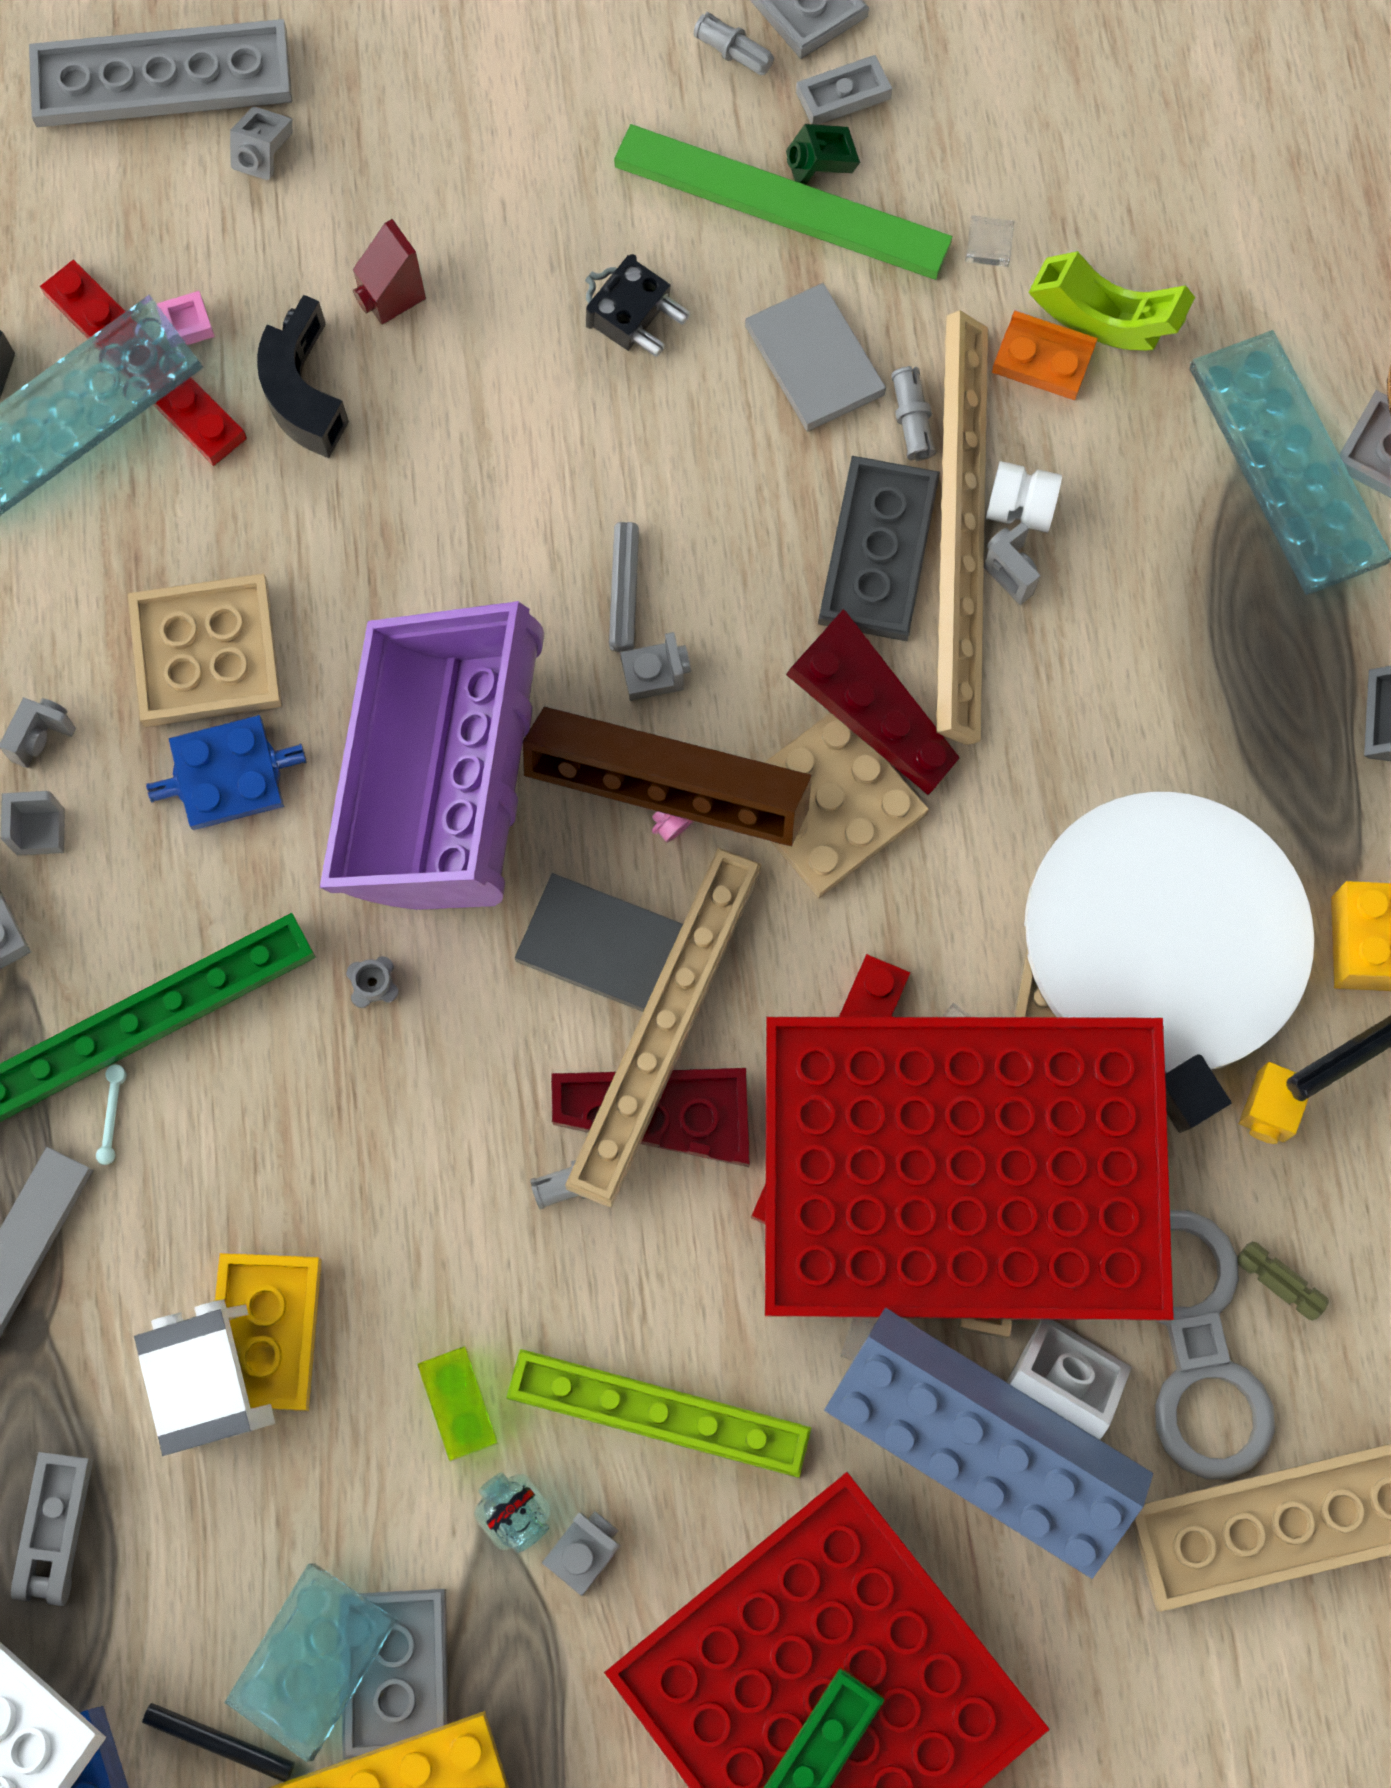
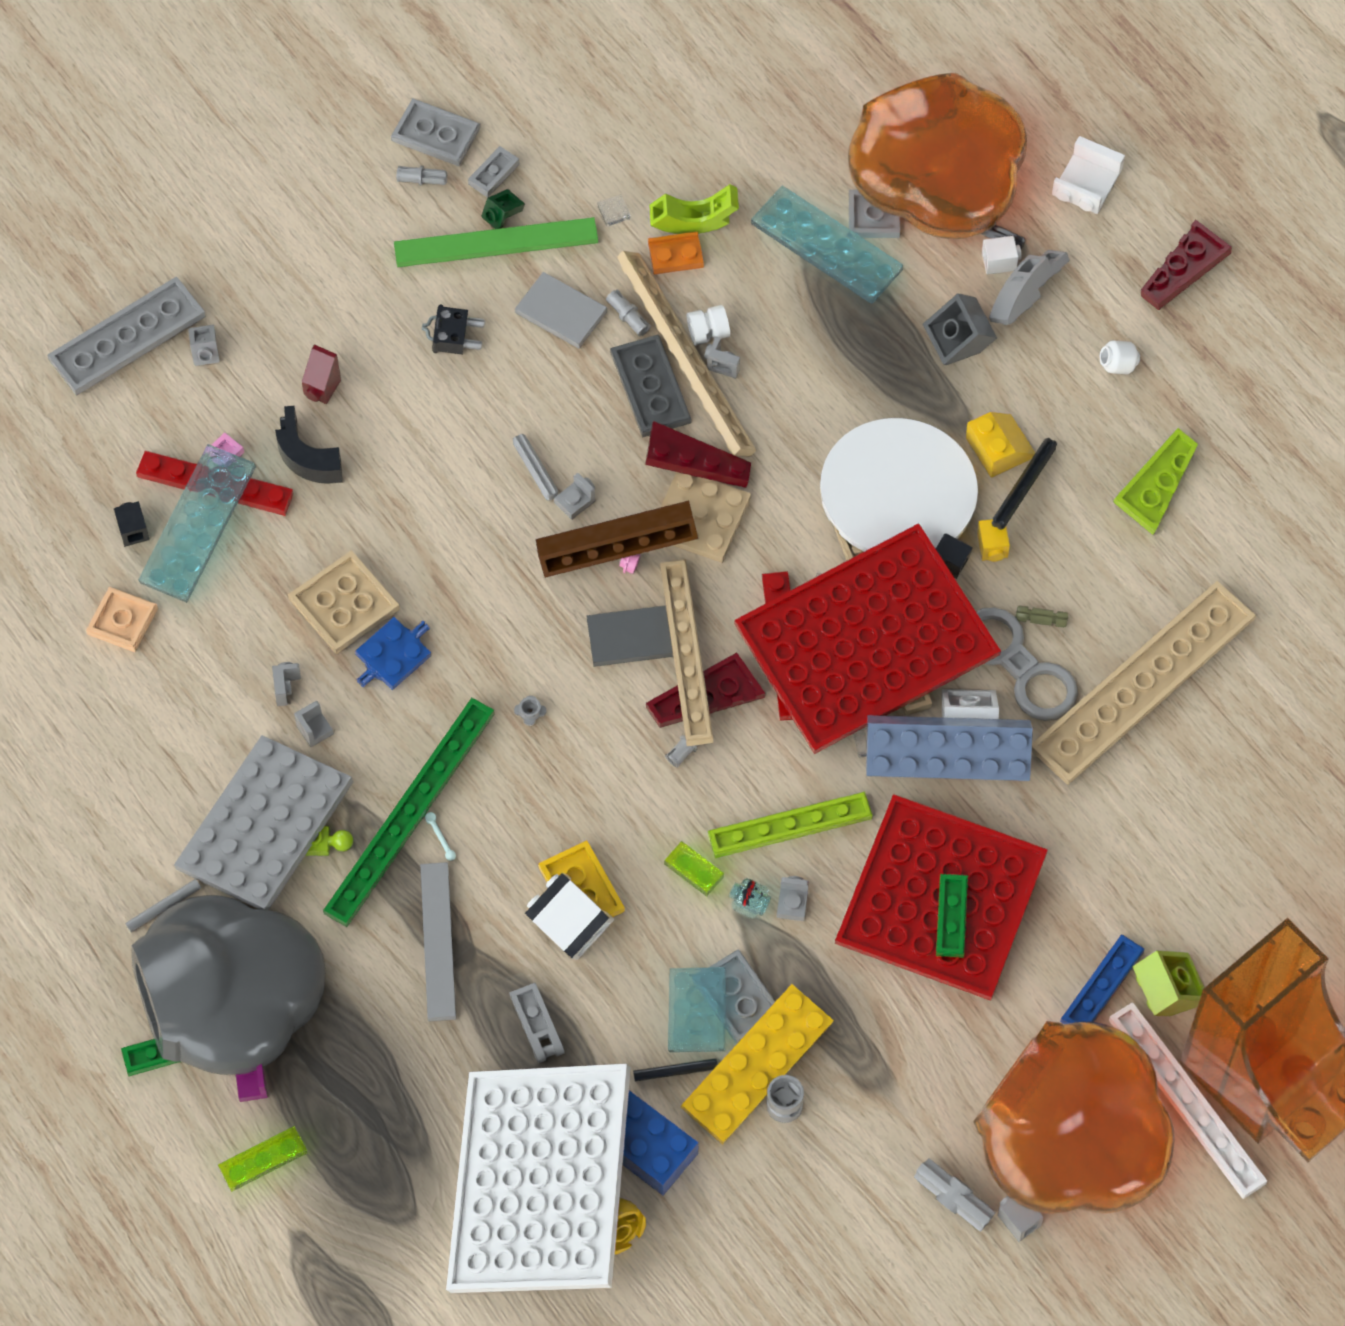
camera: 30 degrees left, 10 degrees down
medium lavender container [319,601,544,910] -> none

